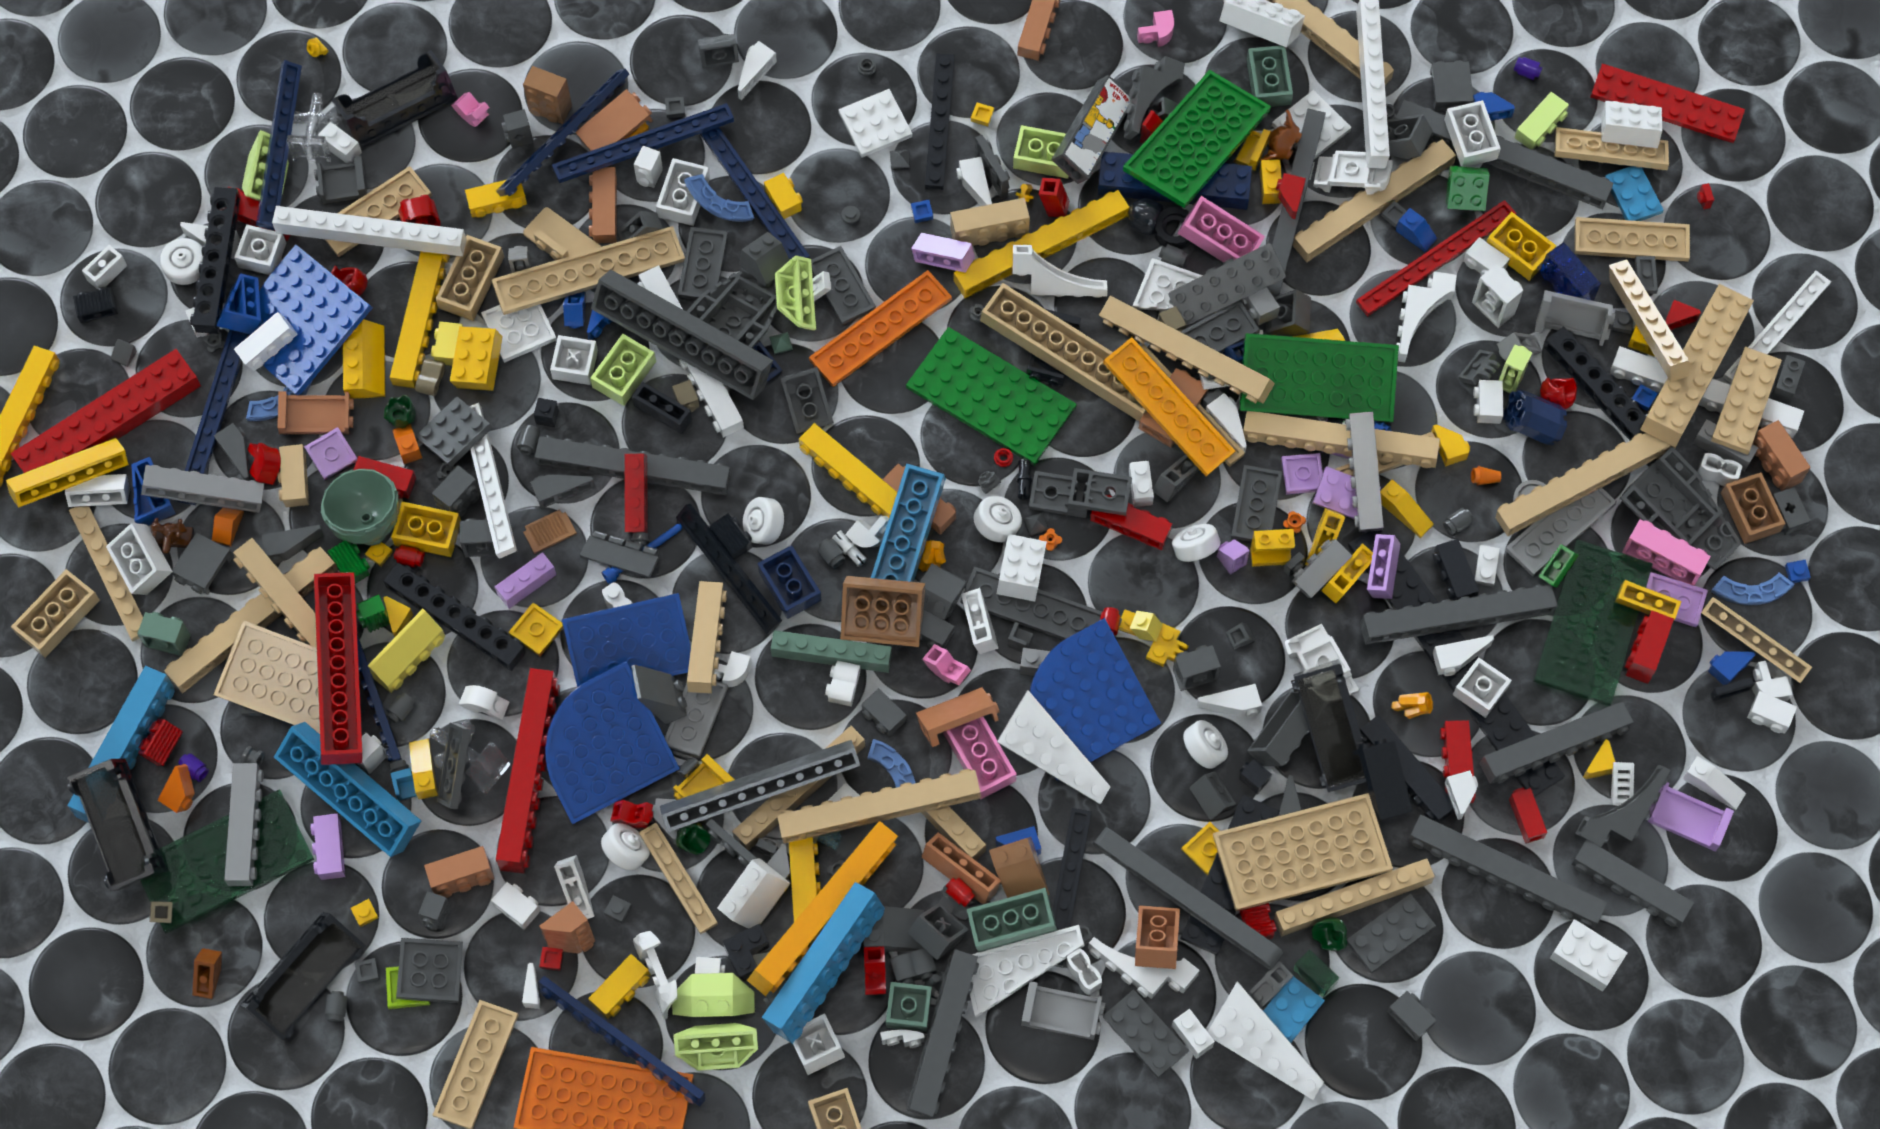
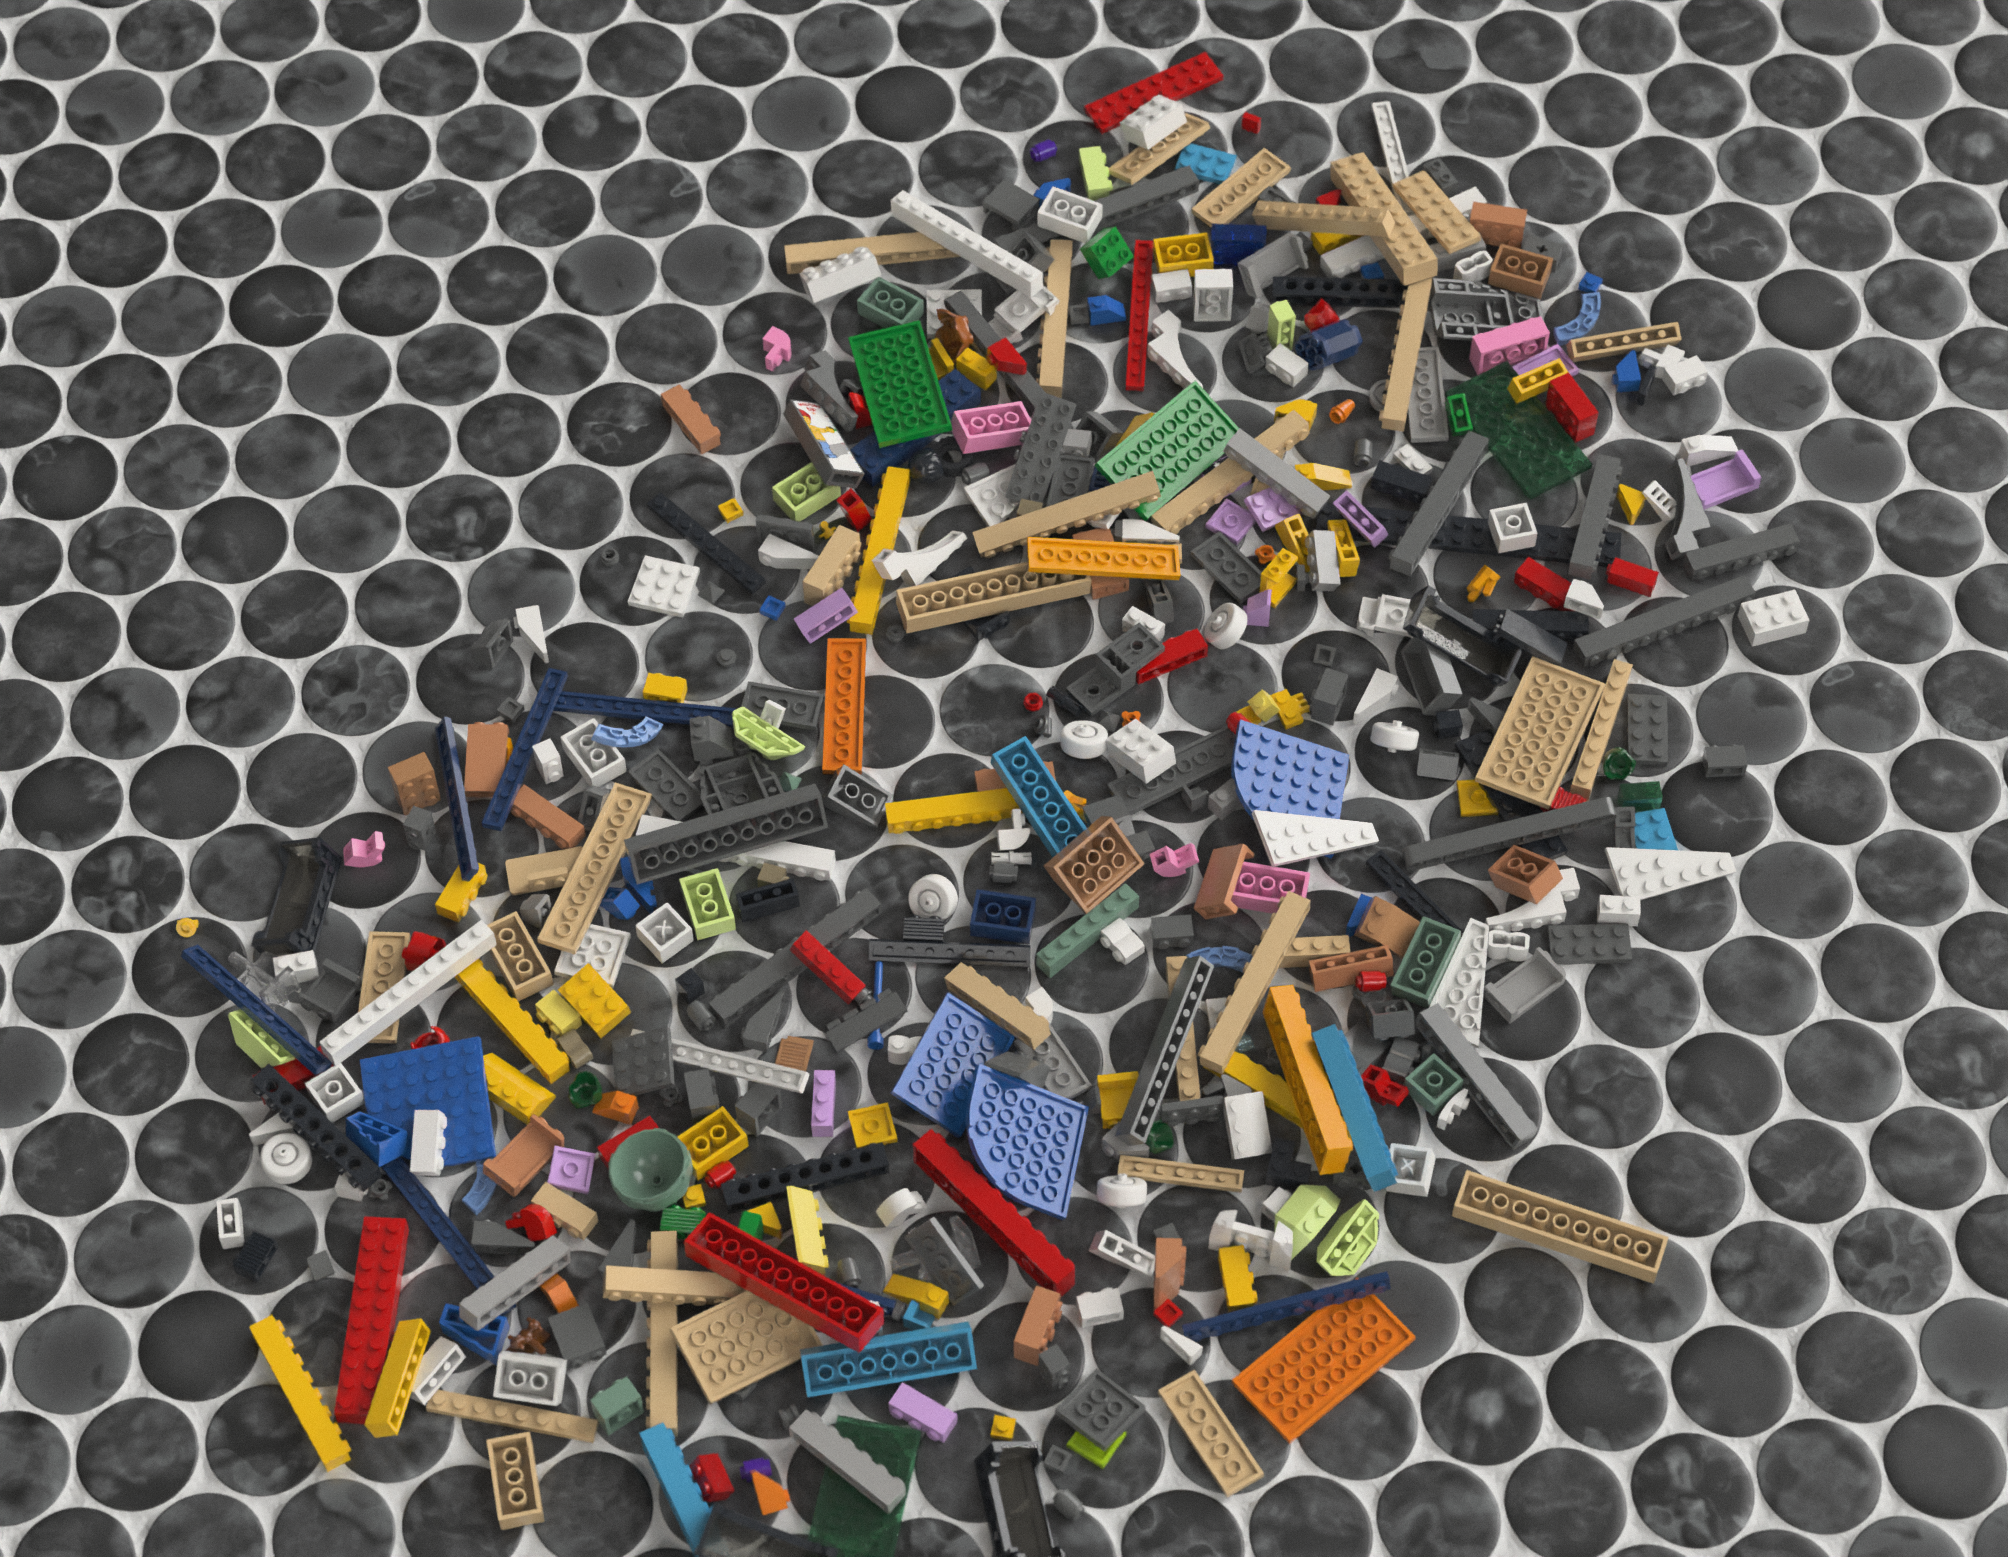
camera: 50 degrees left, 10 degrees down
red brick [610,800,653,829] -> none
green plate [906,327,1077,466] -> none
white slope [961,588,998,654] -> none
white slope [1432,635,1494,676] -> none

